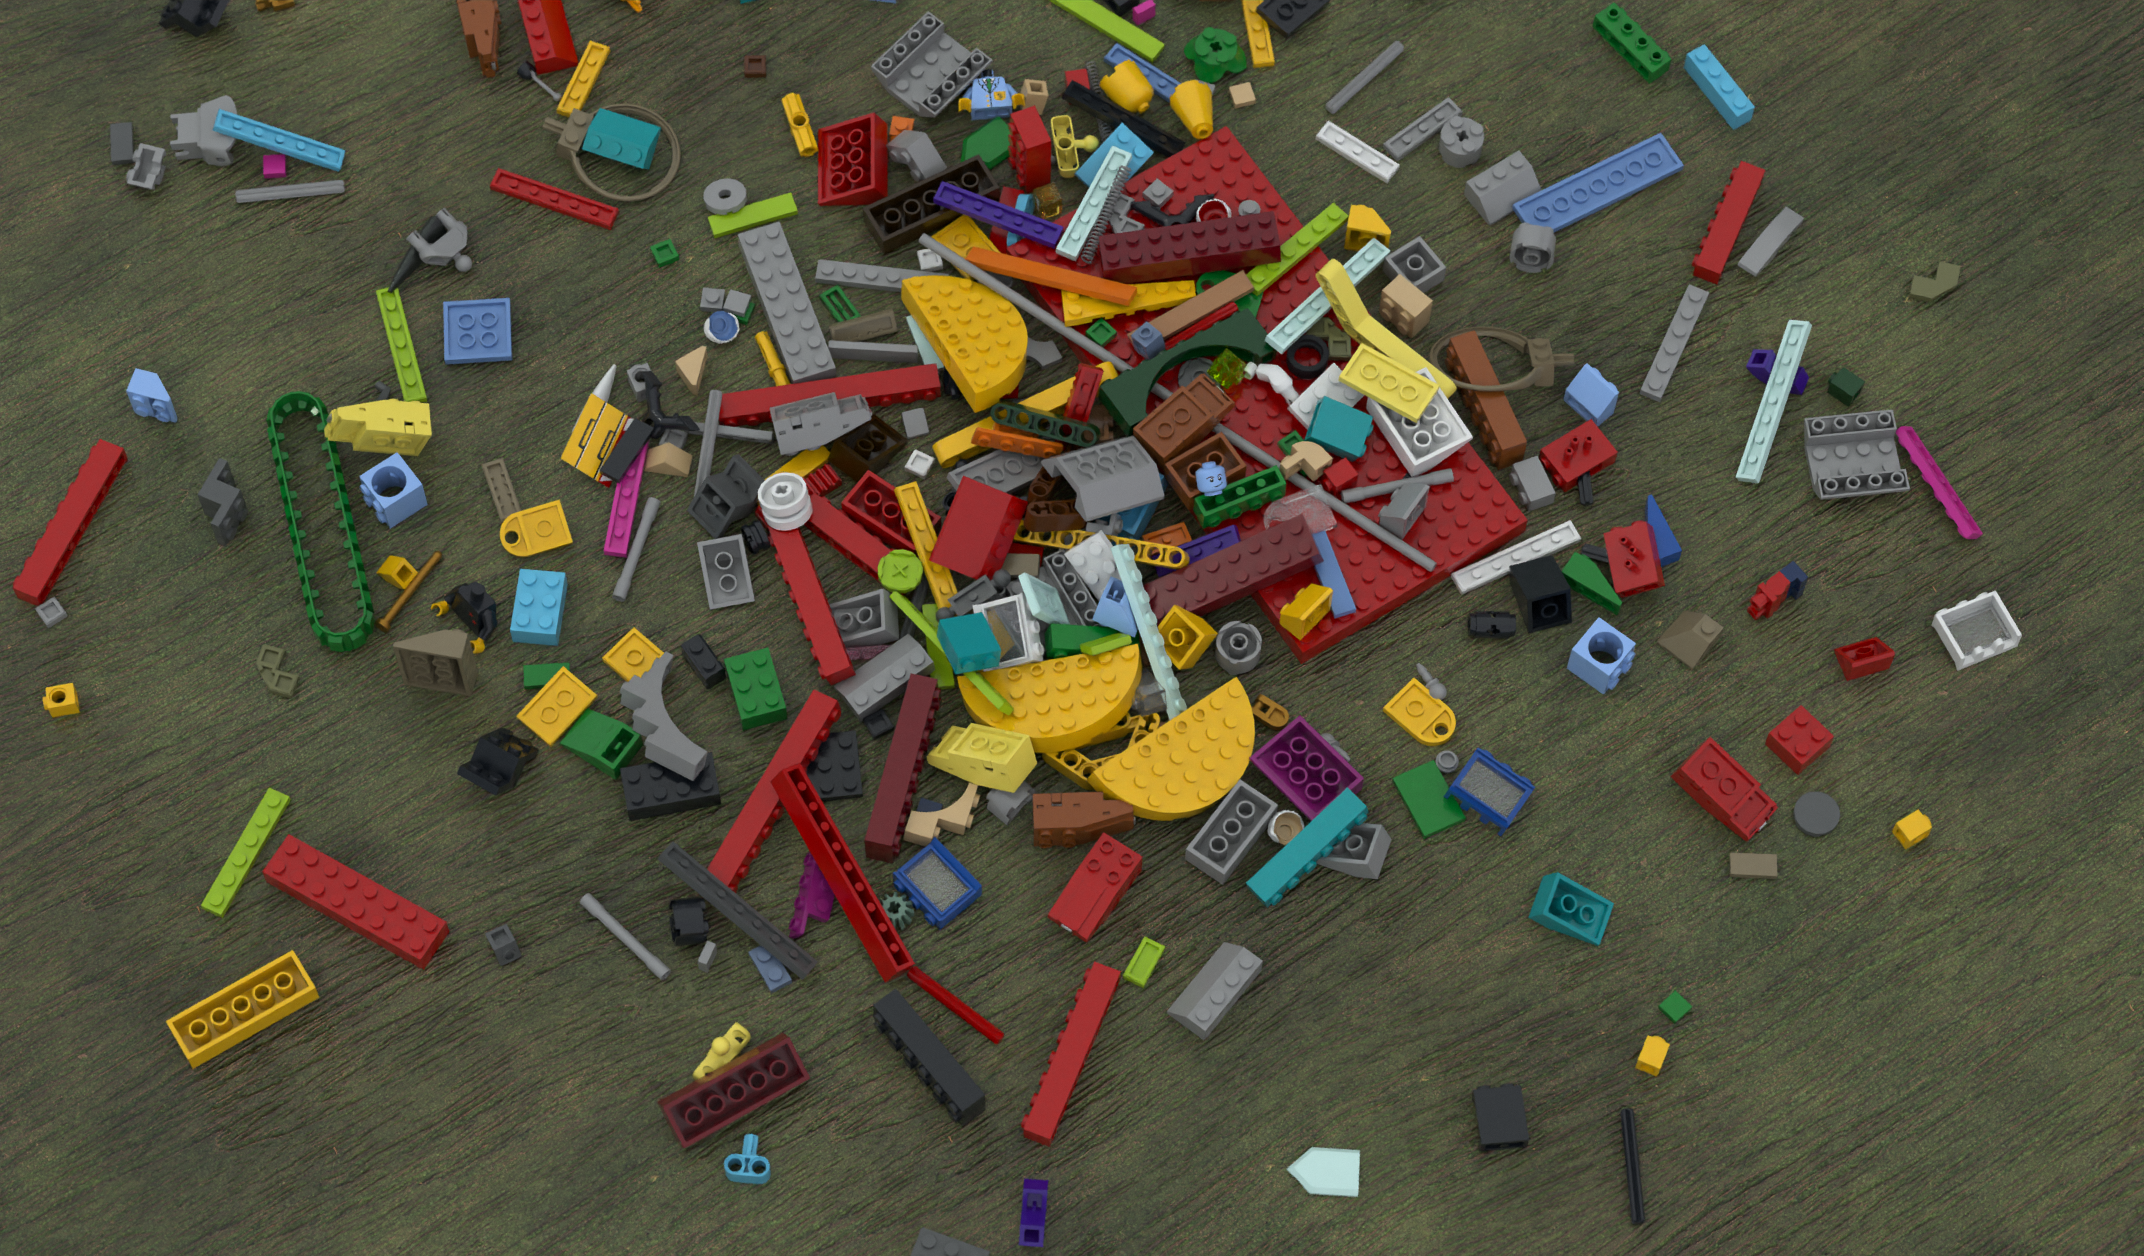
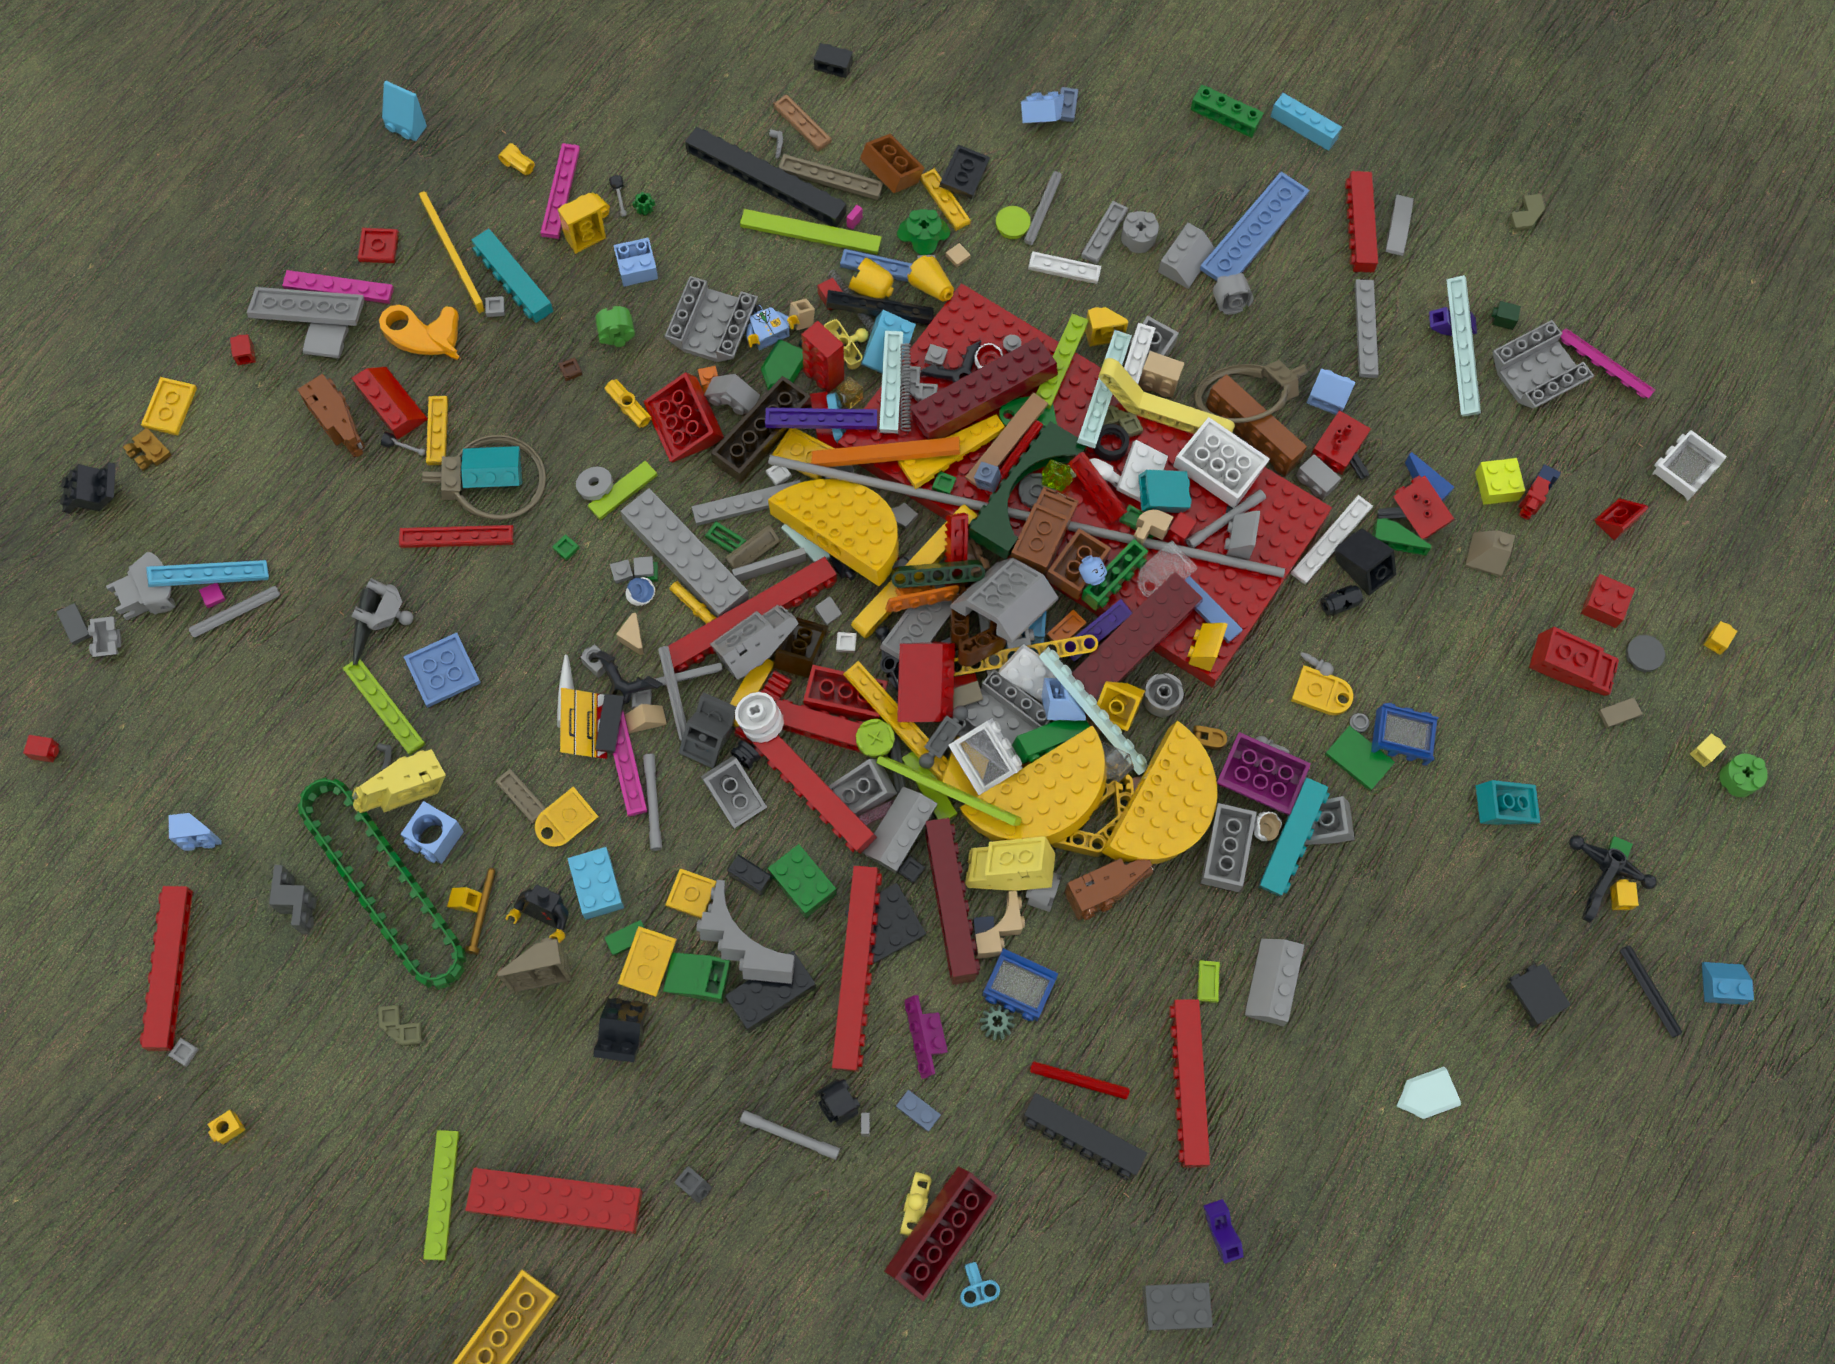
camera: 25 degrees left, 5 degrees up
dark grey plate [658,842,818,980] -> none
red brick [770,762,915,983] -> none
teal brick [937,612,1001,674] -> none
light aqua tile [1018,572,1070,625] -> none
red piece [1048,832,1143,943] -> none
lime tile [1080,632,1132,656] -> none
light yellow plate [1338,343,1440,423] -> none
light blue brick [1567,617,1636,695] -> none
none -> red brick [23,735,59,763]
none -> bright green brick [595,306,635,347]
none -> lime tile [996,206,1031,239]
none -> red tile [1068,452,1127,524]
none -> white tile [1124,323,1155,384]
none -> neon yellow brick [1475,458,1525,505]
none -> black piece [1569,835,1657,923]
none -> light yellow brick [1690,733,1726,767]
none -> dark azure slope [1702,962,1754,1005]
none -> bright green brick [1720,754,1767,797]

